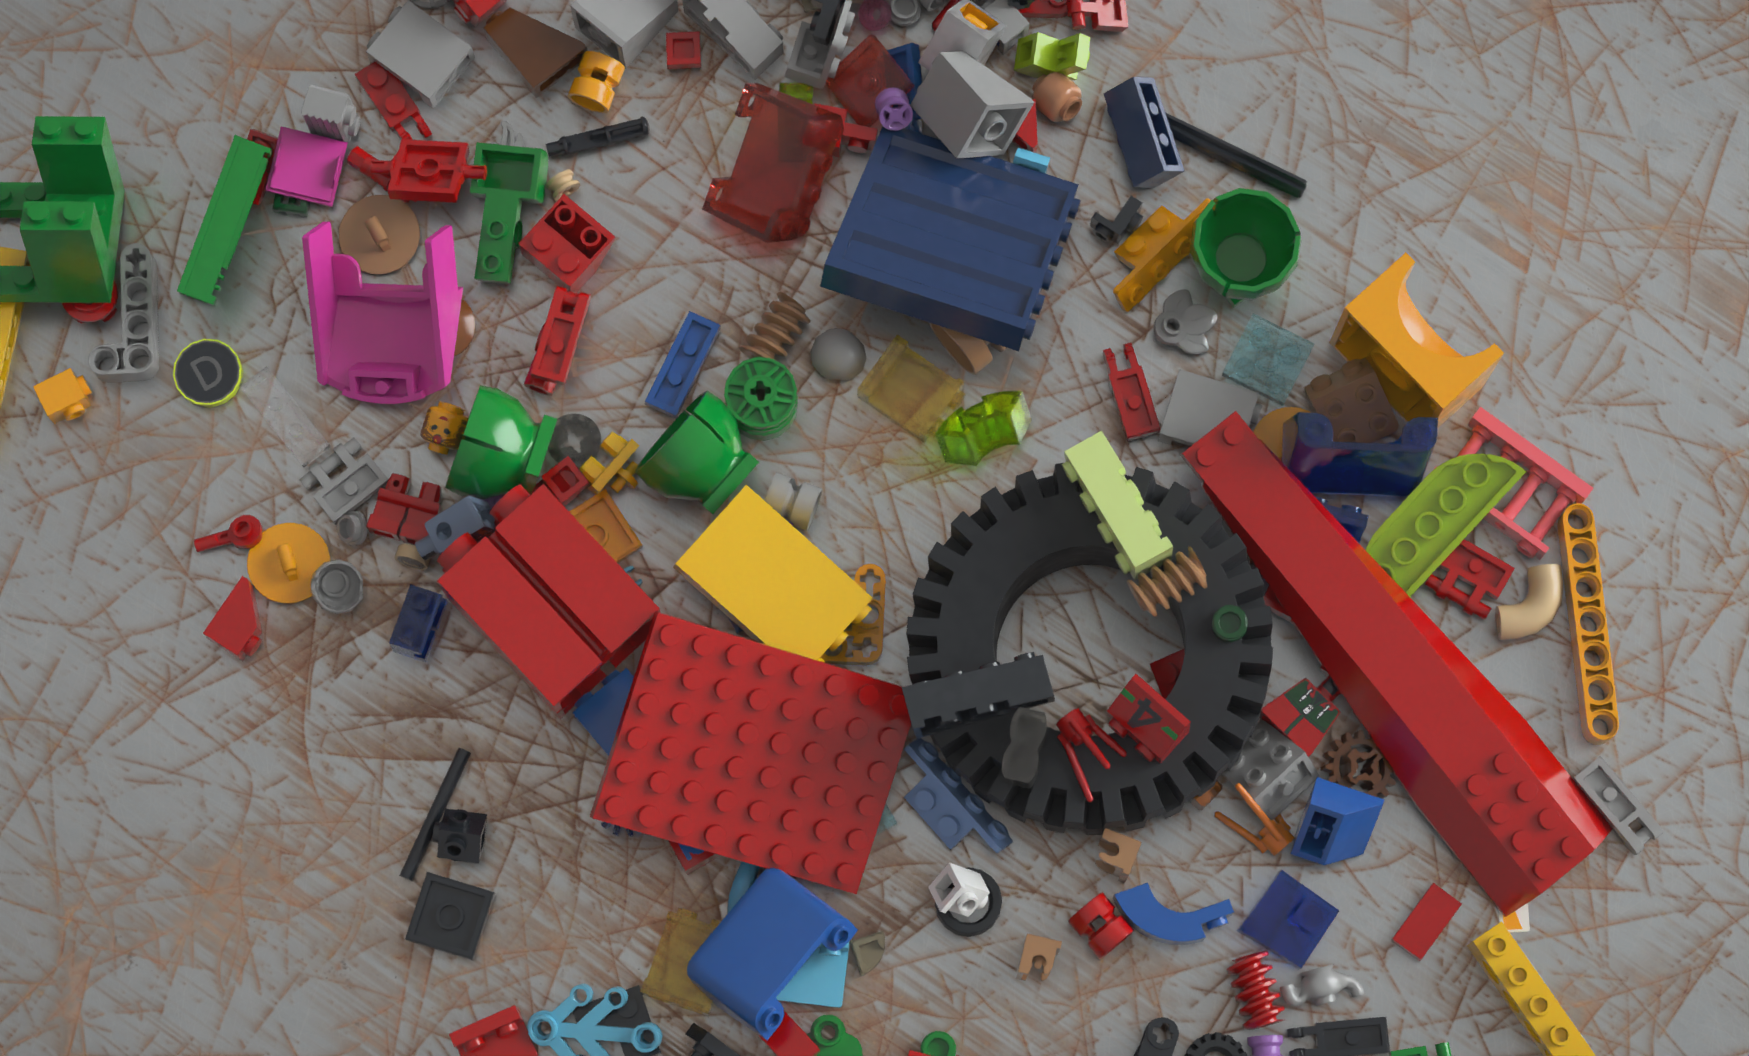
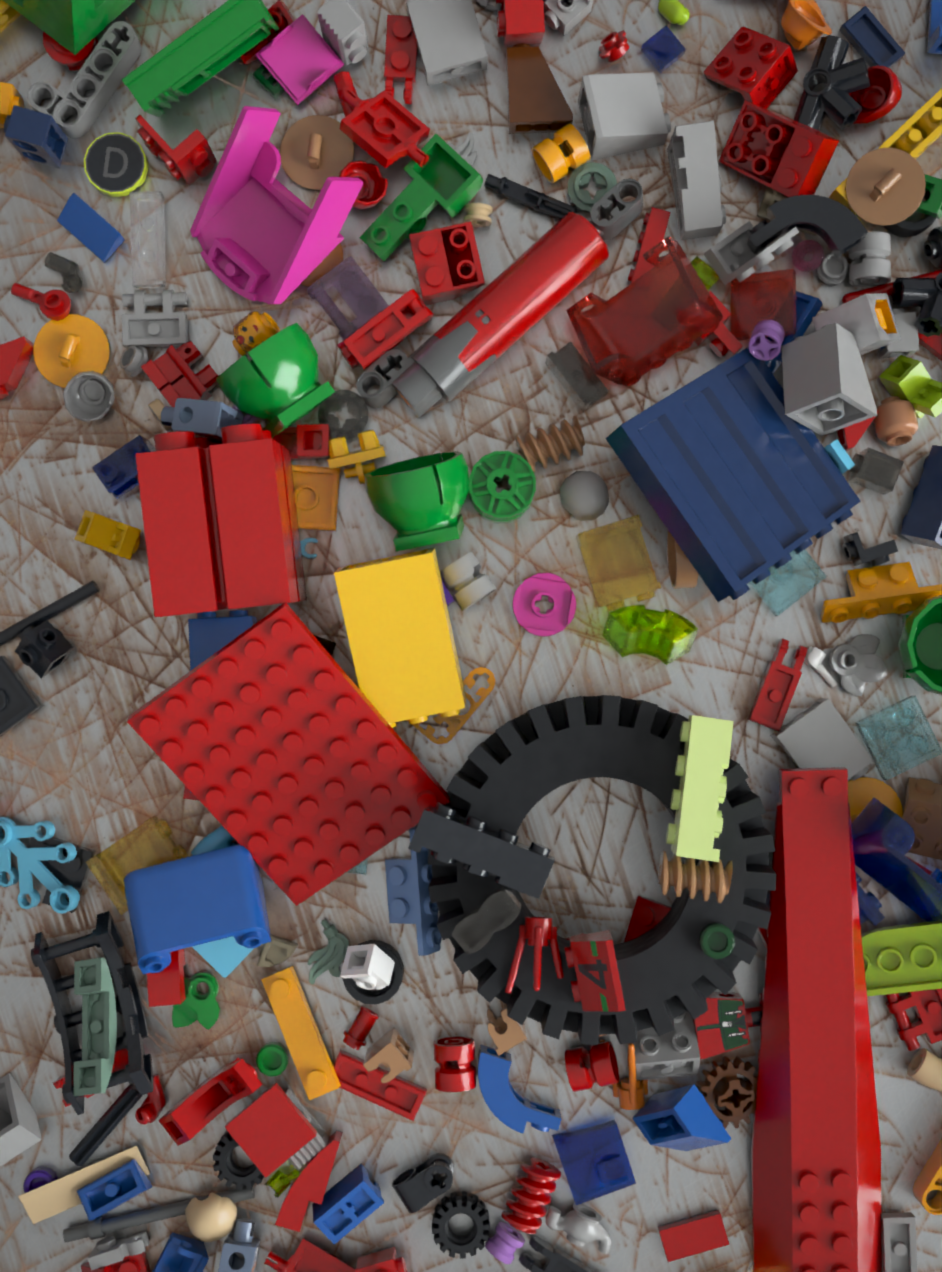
camera: 35 degrees right, 10 degrees up
blue plate [645,311,721,418] -> none
red plate [666,31,701,69] -> none
none -> dark blue brick [4,105,68,169]
none -> clear smoke arm [45,252,83,293]
none -> blue slope [57,193,125,263]
none -> yellow brick [74,510,141,560]
none -> red bracket [135,114,217,186]
none -> light orange plate [261,966,341,1100]
none -> clear purple plate [306,256,389,341]
none -> sand green piece [308,919,350,985]
none -> red tile [333,1049,427,1121]
none -> red hair [339,160,388,210]
none -> red pin [343,1006,379,1050]
none -> piece [356,178,643,418]
none -> dark pink plate [512,573,576,637]
none -> clear smoke panel [545,342,609,412]
none -> red wheel [565,1041,619,1092]
none -> sand green gear [567,162,617,212]
none -> red piece [628,207,671,292]
none -> clear light blue plate [749,550,827,616]
none -> white hand [804,646,838,688]
none -> clear smoke brick [849,447,904,495]

